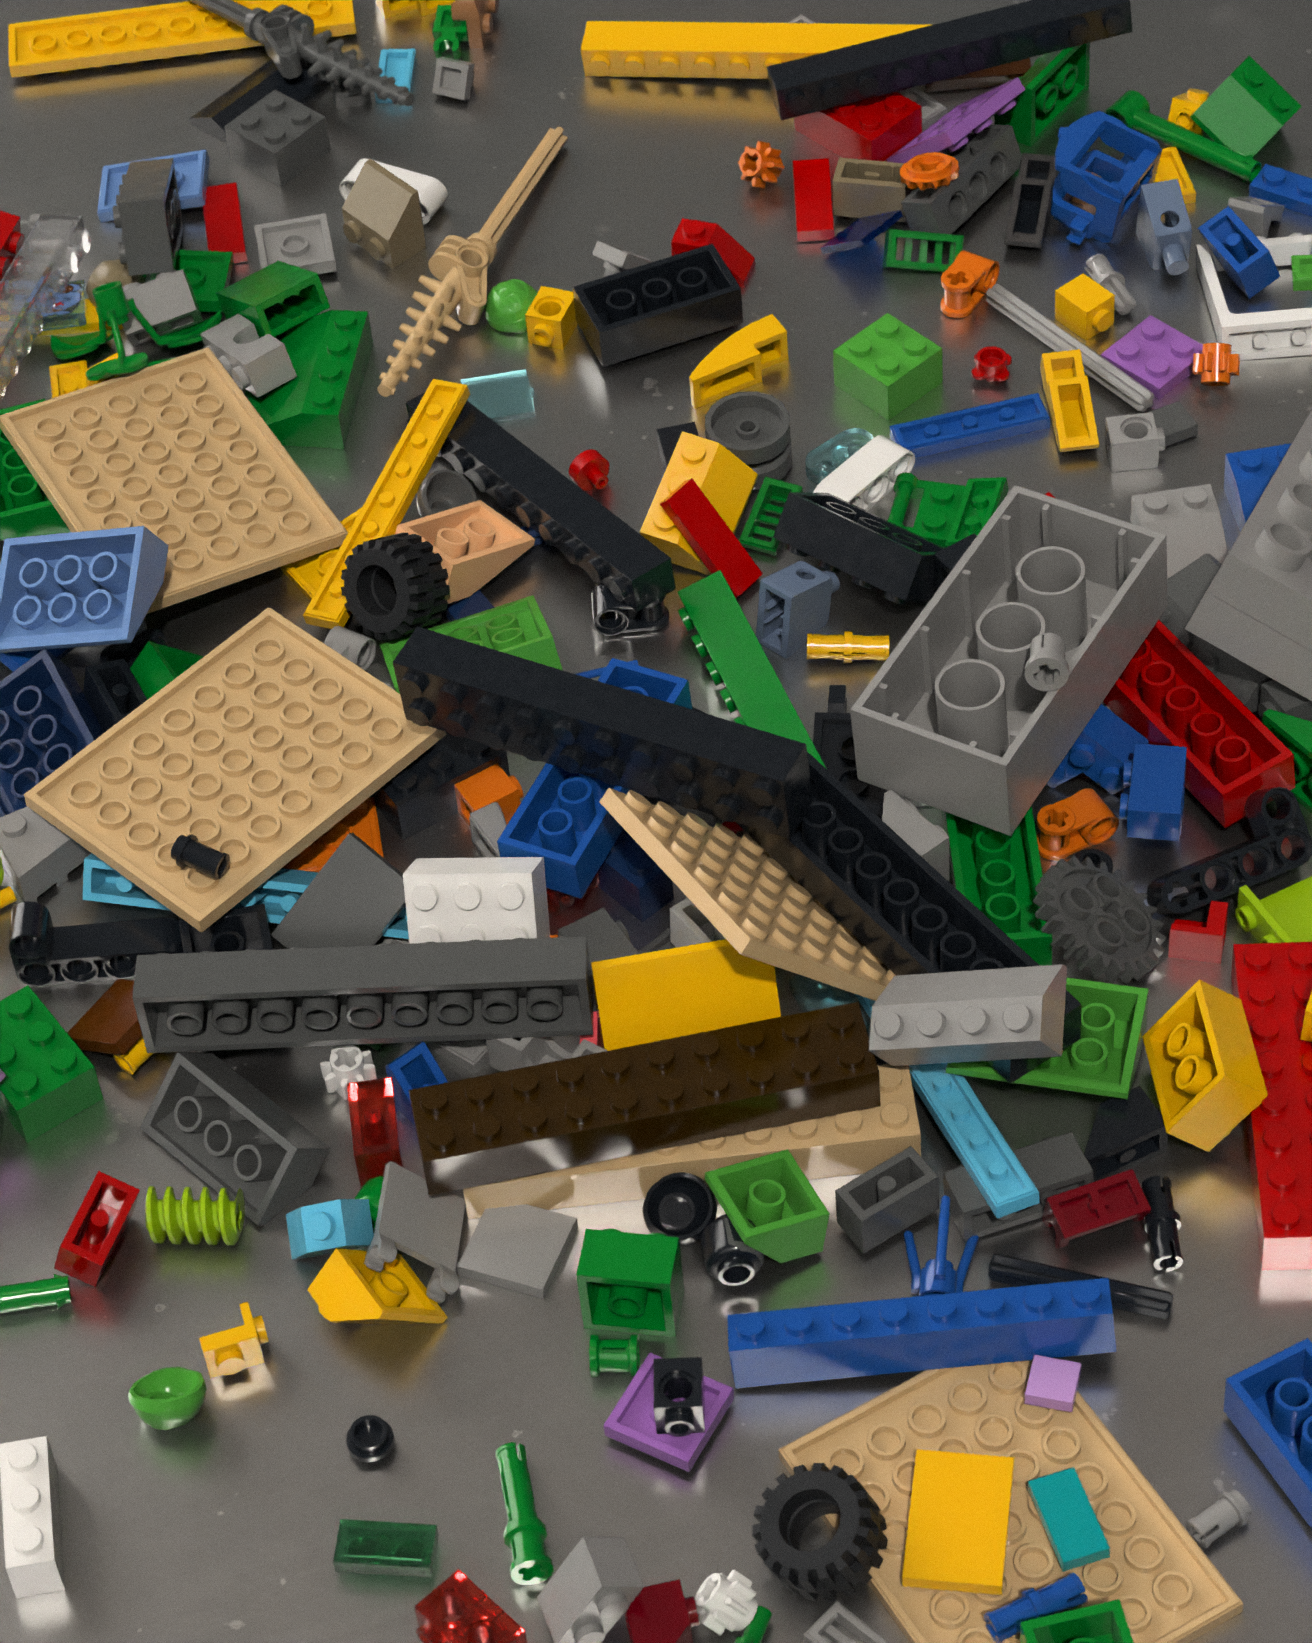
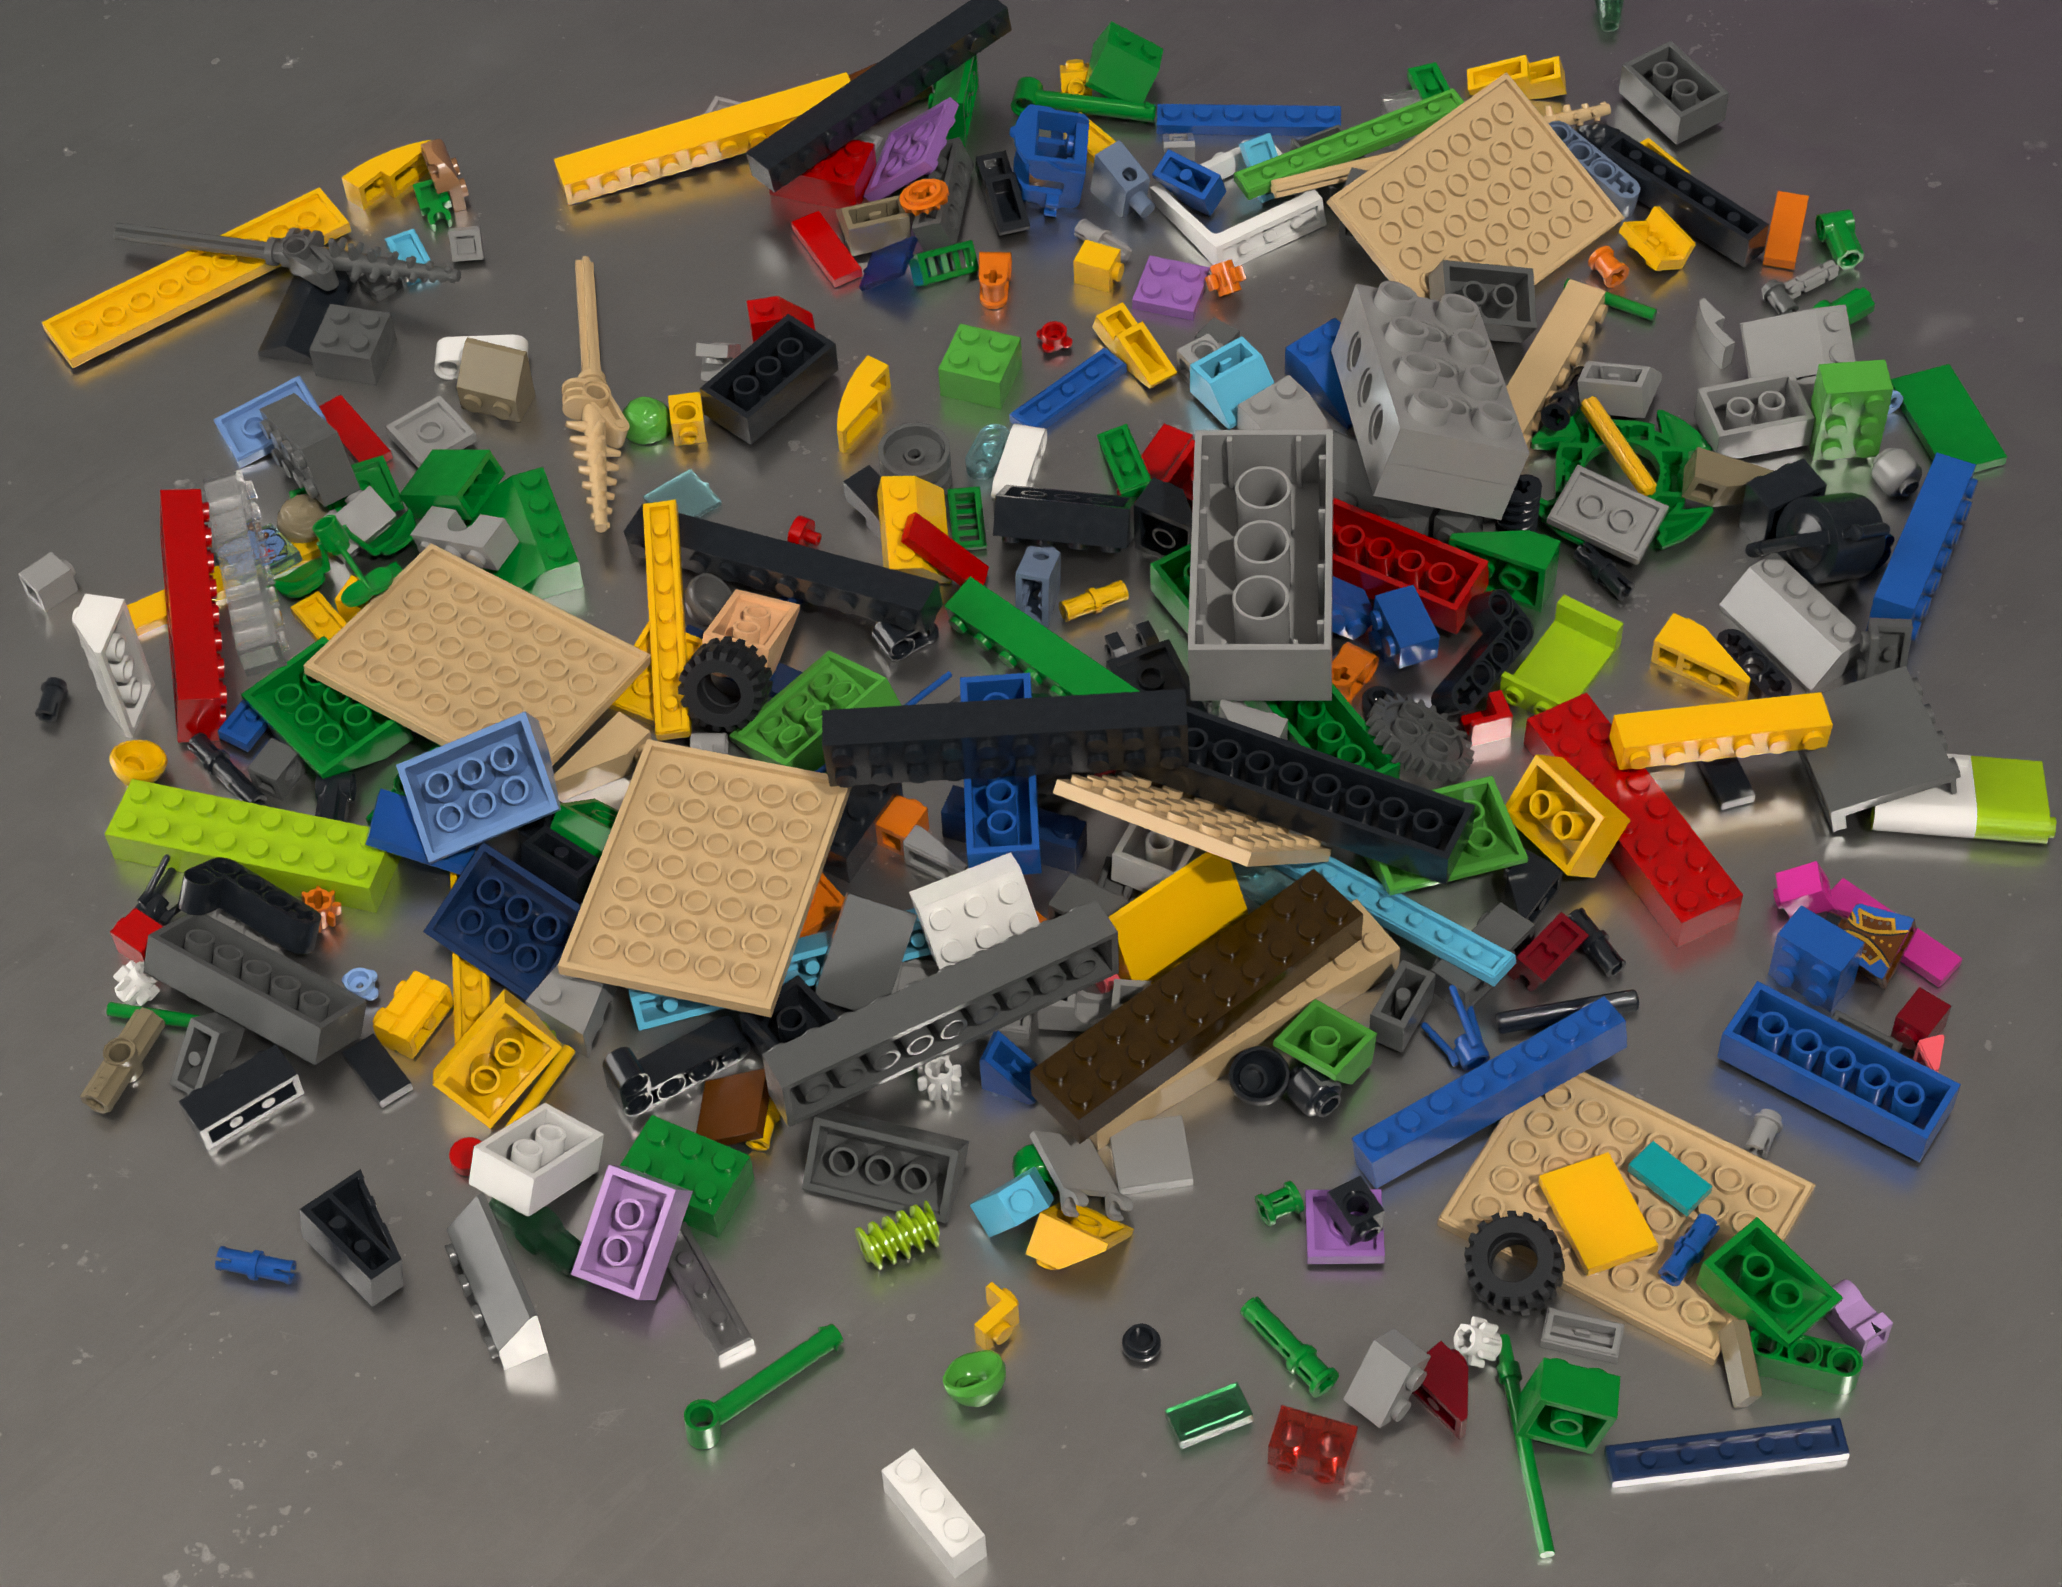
camera: 30 degrees left, 5 degrees up
red brick [54,1171,140,1287] -> none
black pin [171,834,230,880] -> none
clear red brick [347,1077,404,1188] -> none
green brick [576,1228,685,1338] -> none
orange gear [738,141,784,189] -> none
light grey slope [869,964,1067,1066] -> none
green plate [887,473,966,548] -> none
light grey axle [986,284,1154,412] -> none
light grey bush [1024,633,1069,691] -> none
lavender tile [1025,1355,1082,1412] -> none
none -> tan slope [554,712,652,802]
none -> medium azure slope [1190,336,1274,430]

